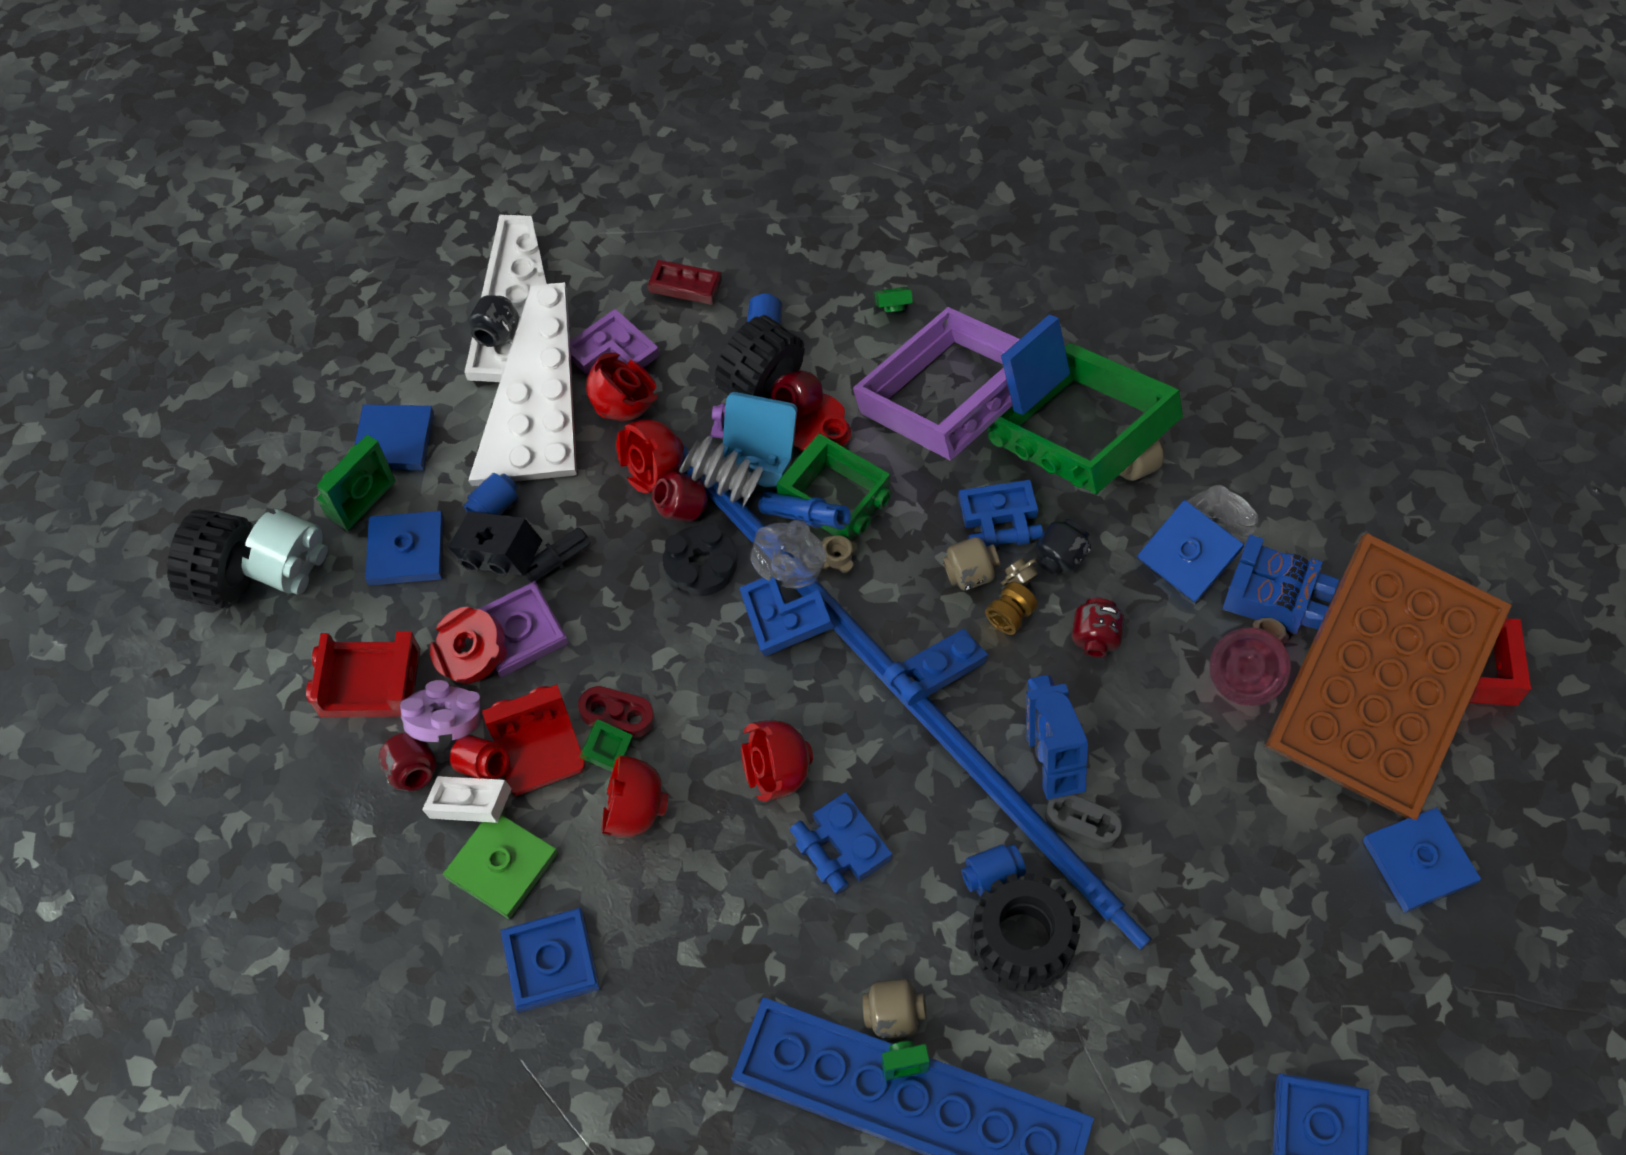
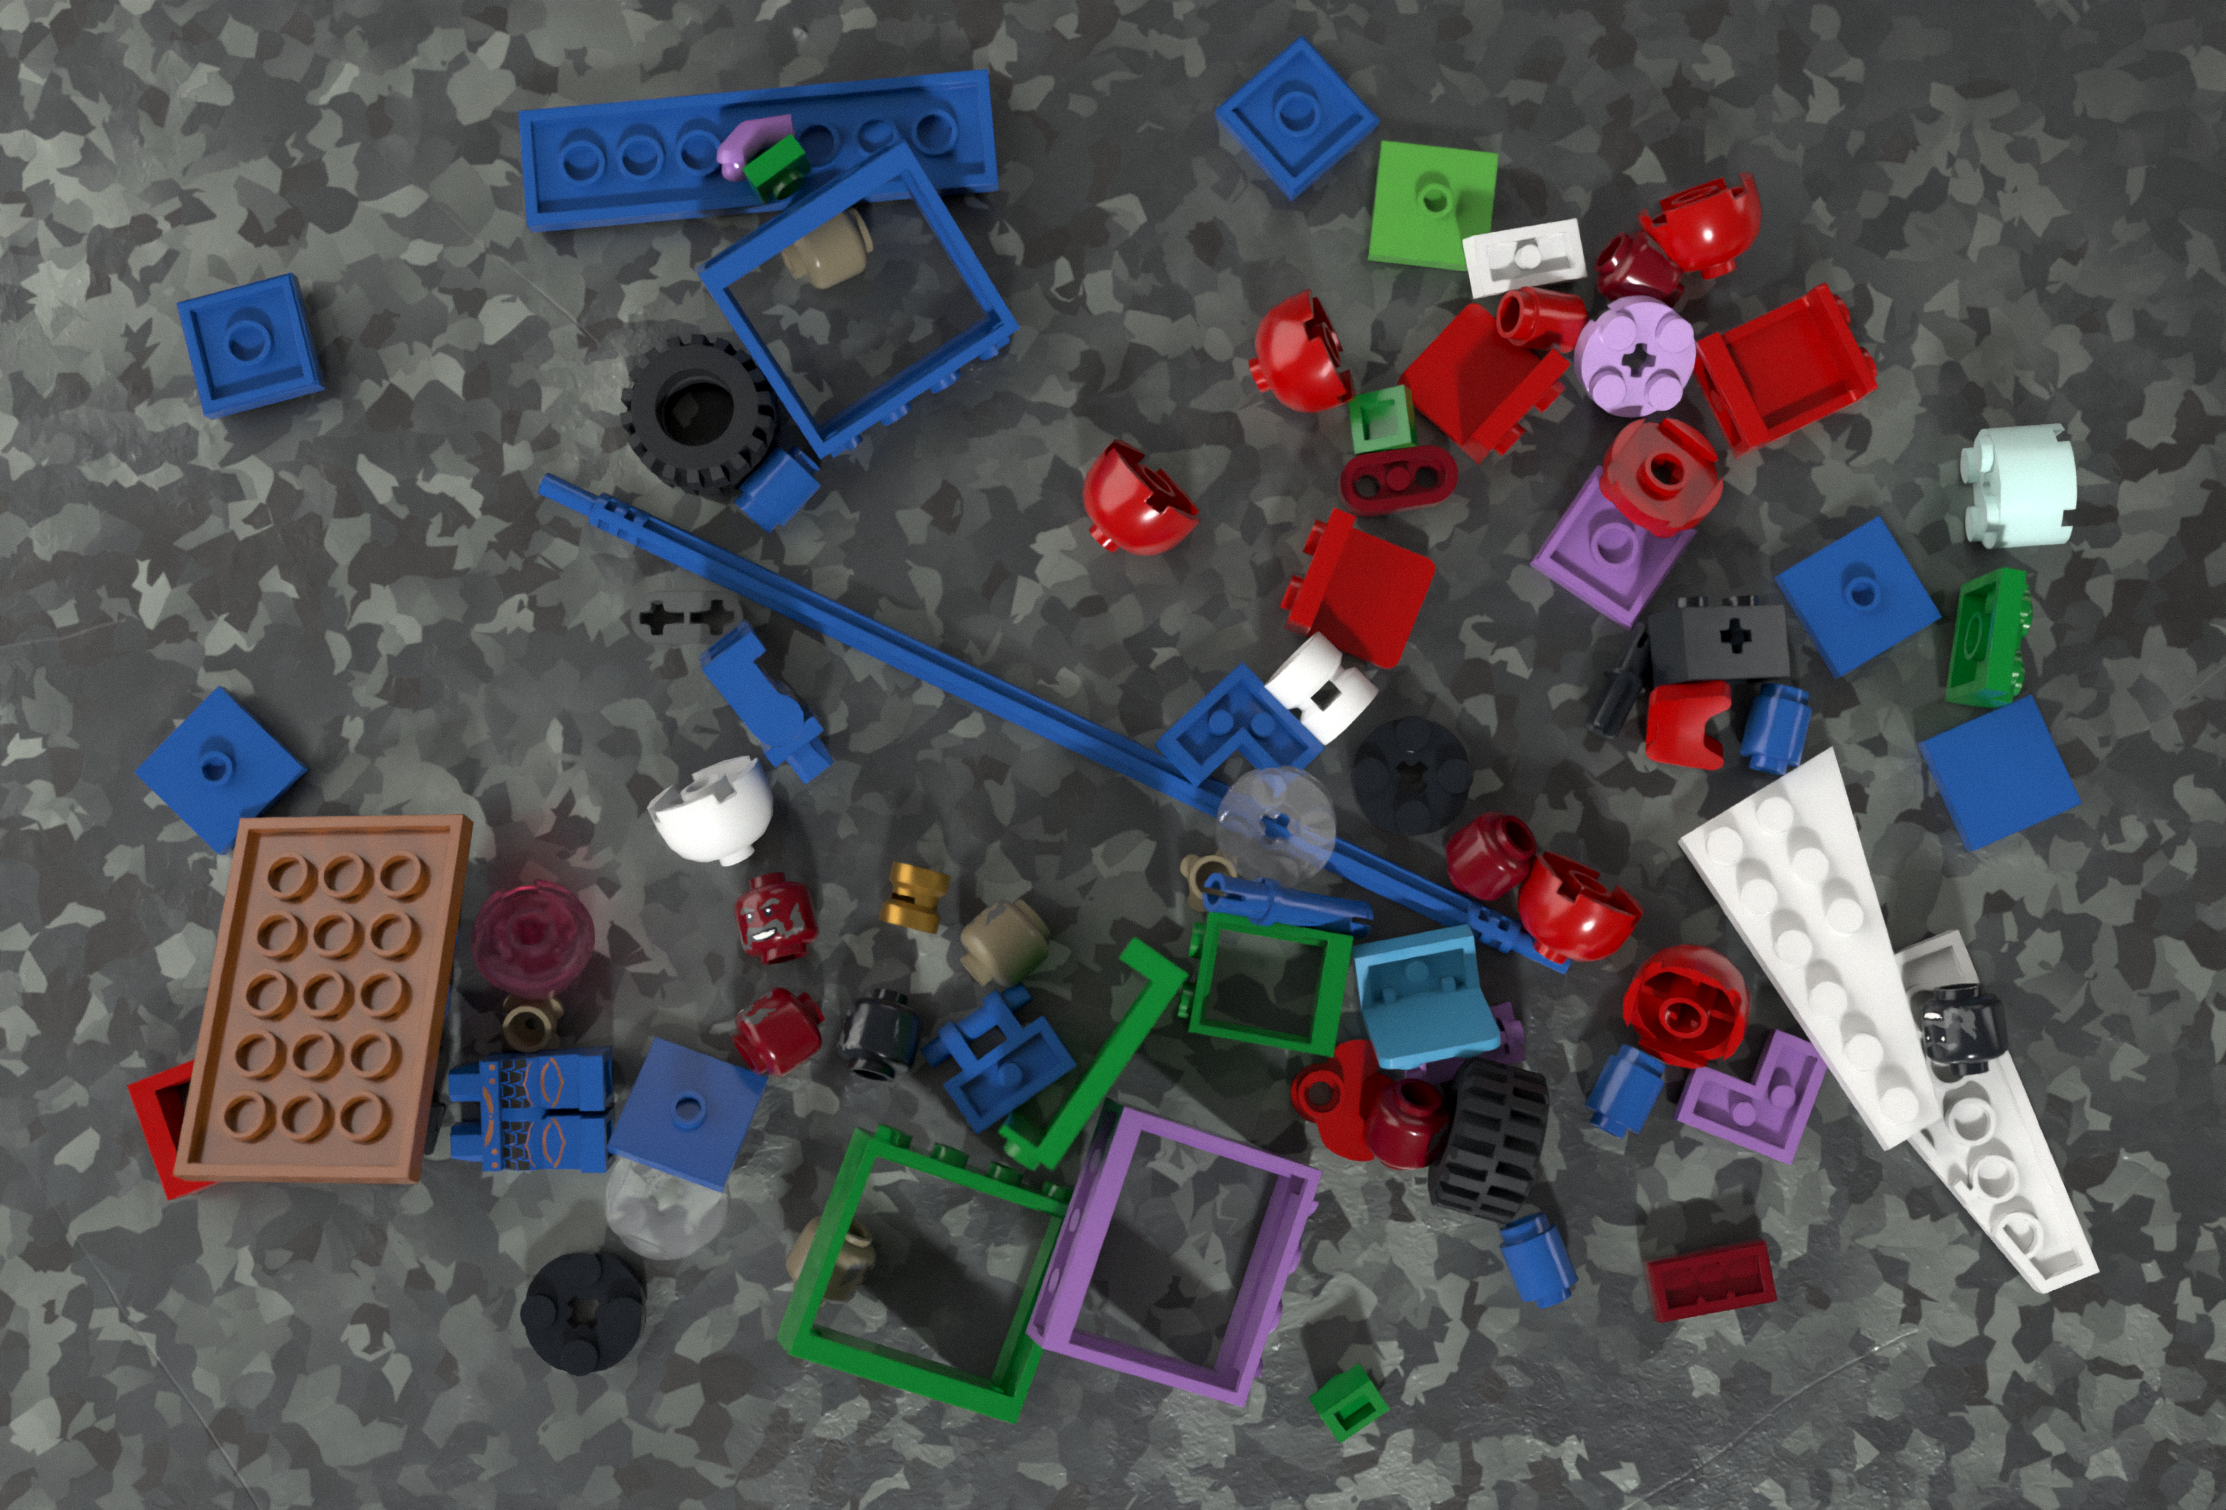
camera: 150 degrees right, 25 degrees up
black tyre [167,508,253,609] -> none
light grey piece [679,436,763,509] -> none
blue plate [790,792,892,894] -> none
blue plate [883,628,988,706] -> none
blue tile [1001,314,1070,415] -> none
dark tan plate [1001,558,1039,586] -> none
none -> black plate [520,1250,647,1376]
none -> white cylinder [647,756,774,866]
none -> blue window [694,138,1020,459]
none -> medium lavender arm [717,114,796,182]
none -> dark red head [731,987,825,1077]
none -> green panel [998,937,1189,1171]
none -> white wheel [1264,631,1379,745]
none -> red bracket [1280,507,1435,669]
none -> blue brick [1584,1044,1666,1139]
none -> red cylinder [1637,172,1763,280]
none -> red piece [1645,680,1731,770]

